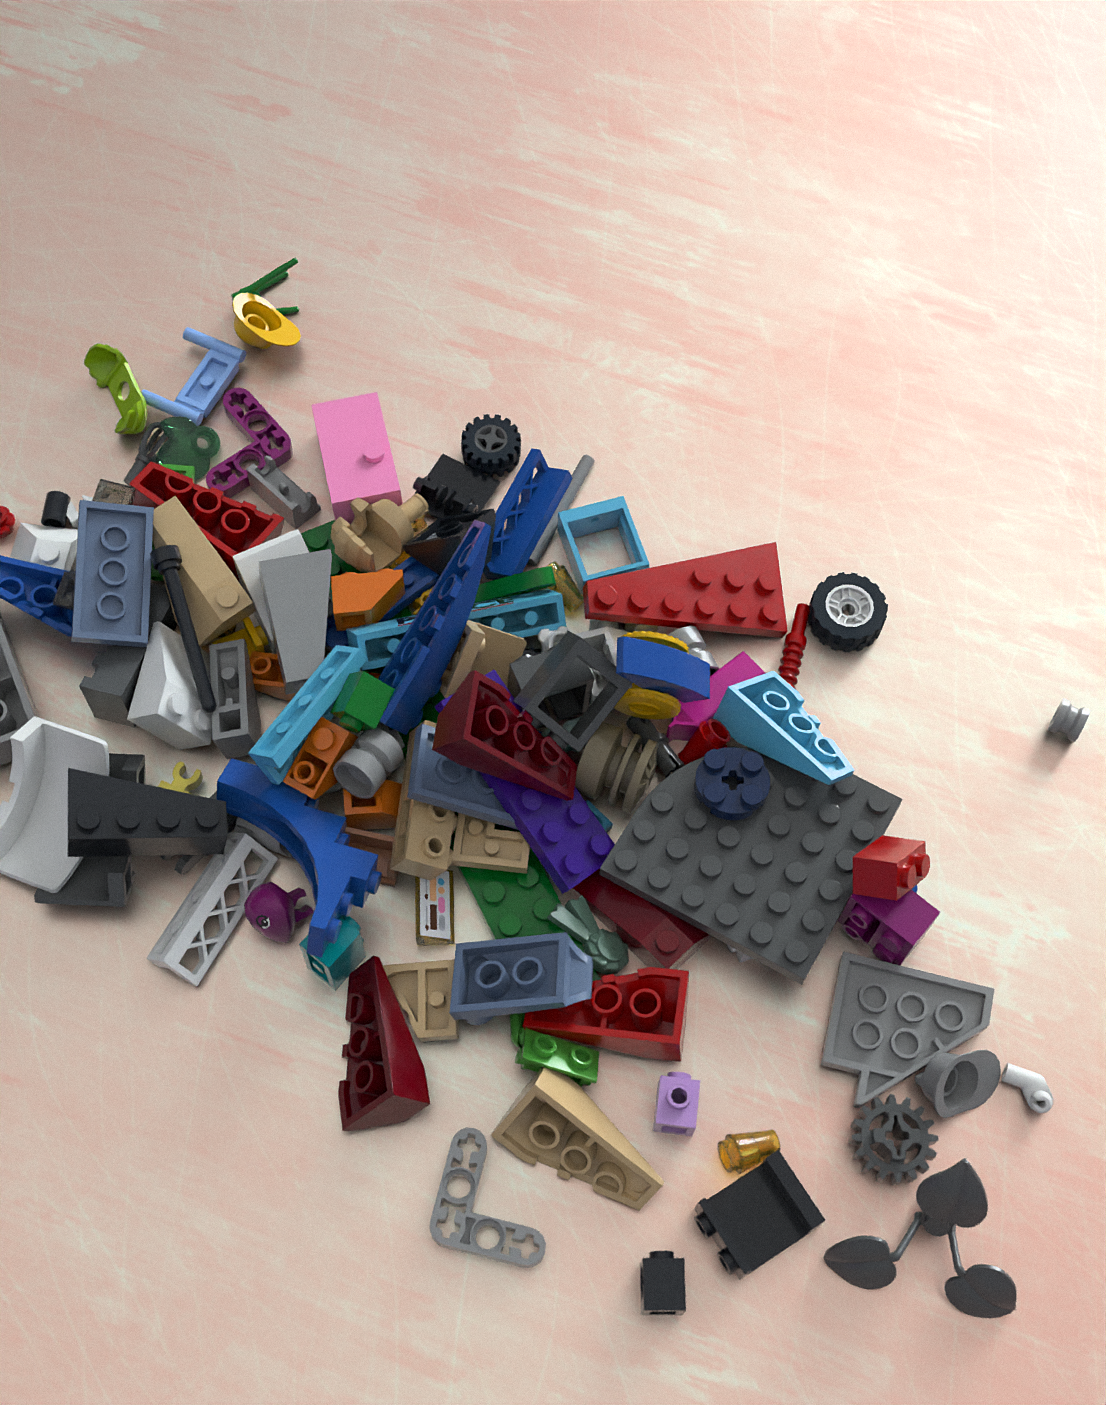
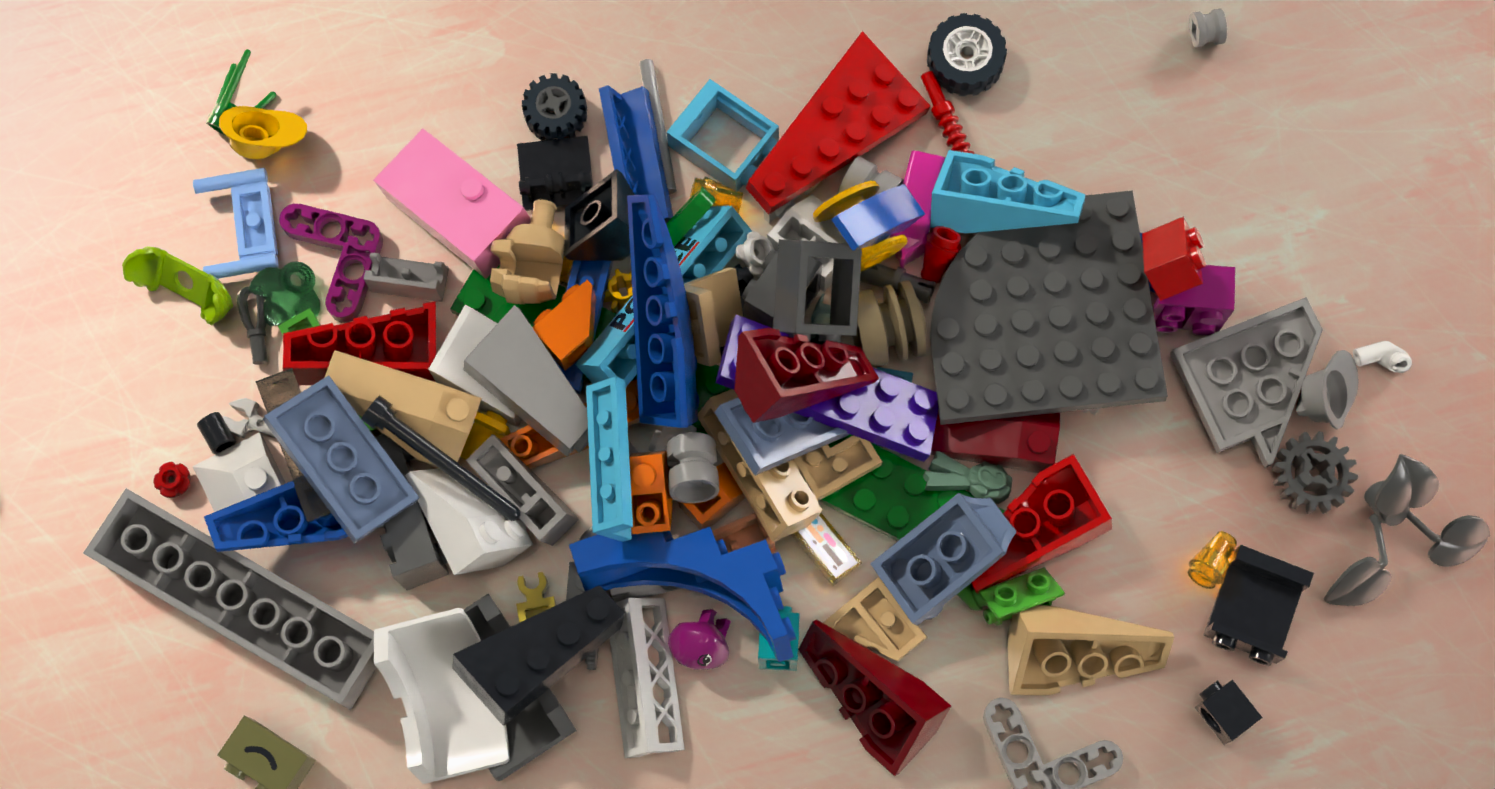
camera: 30 degrees left, 10 degrees up
green brick [330,671,395,733] -> none
lavender brick [653,1072,700,1137] -> none
dark blue plate [694,747,770,820] -> none

